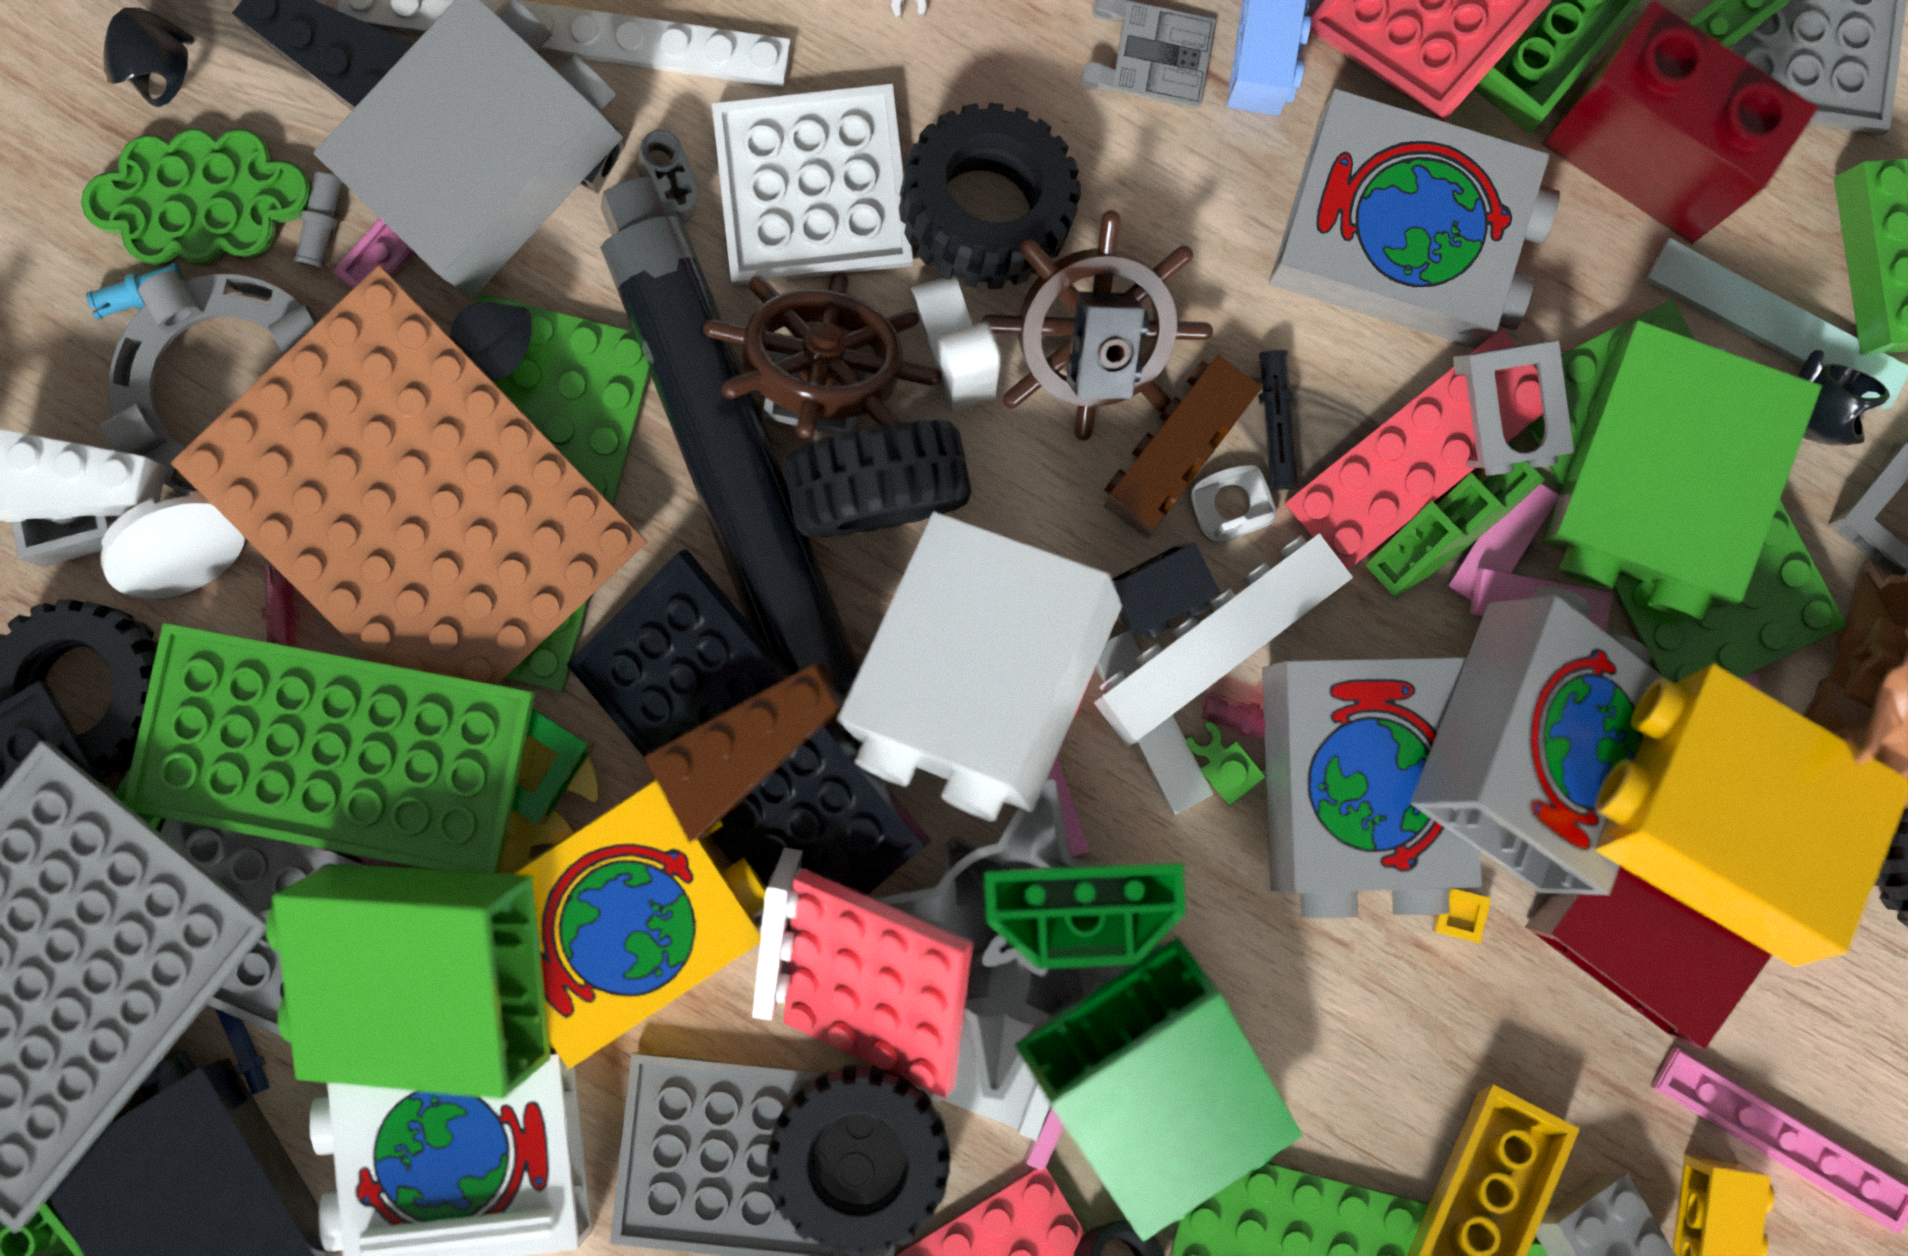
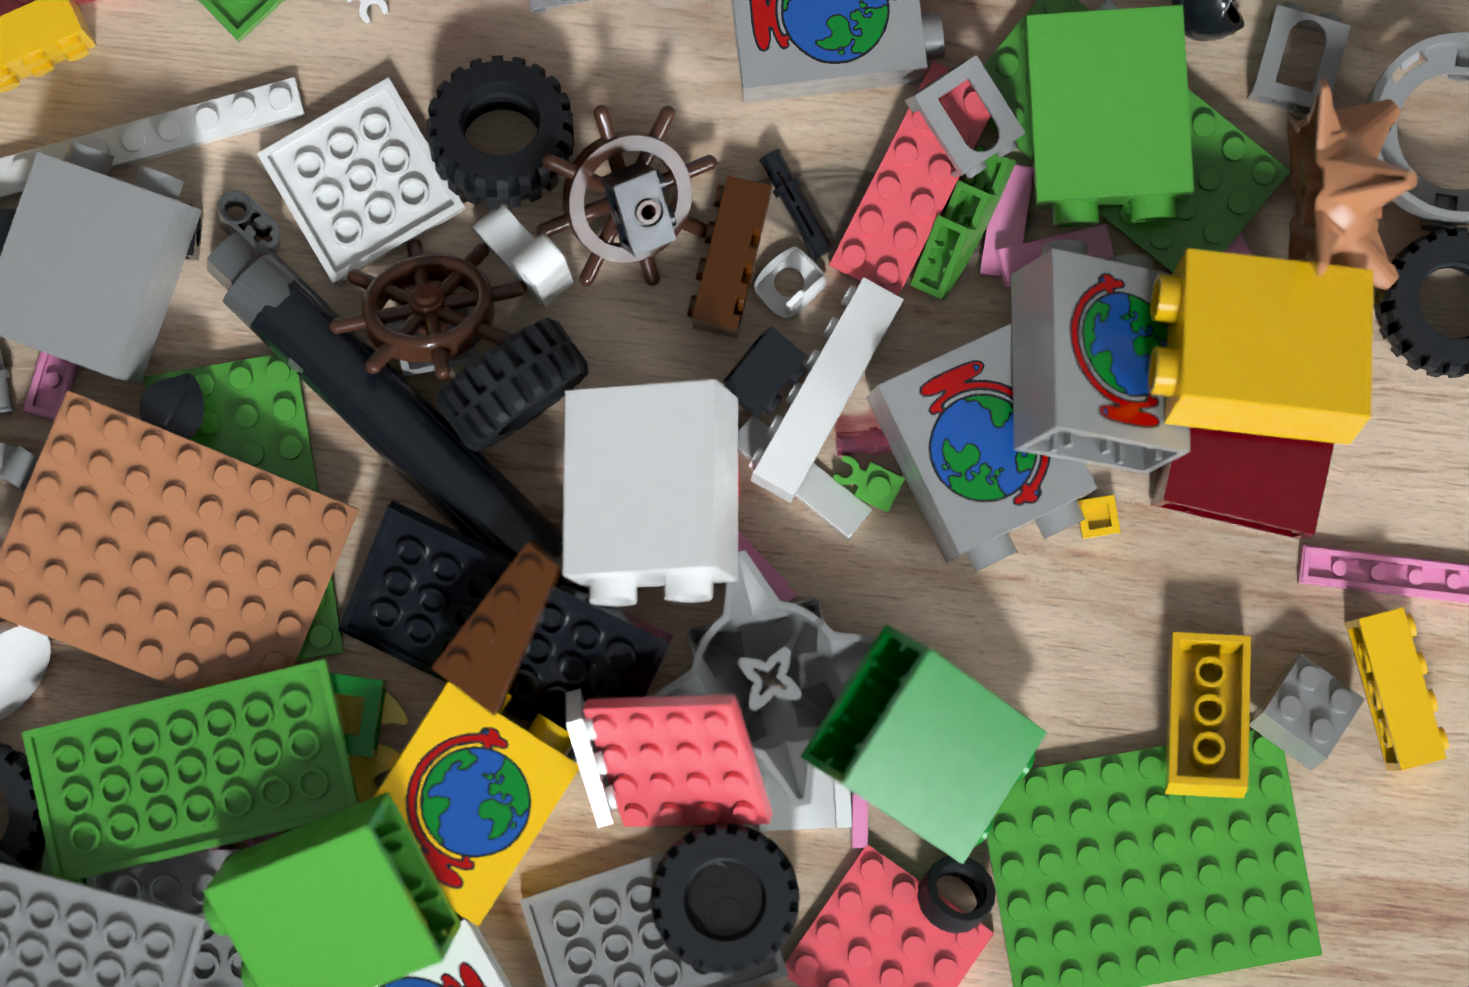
camera: 20 degrees left, 0 degrees up
clear pink pin [261,566,299,648] -> none
green wedge [984,863,1186,969] -> none

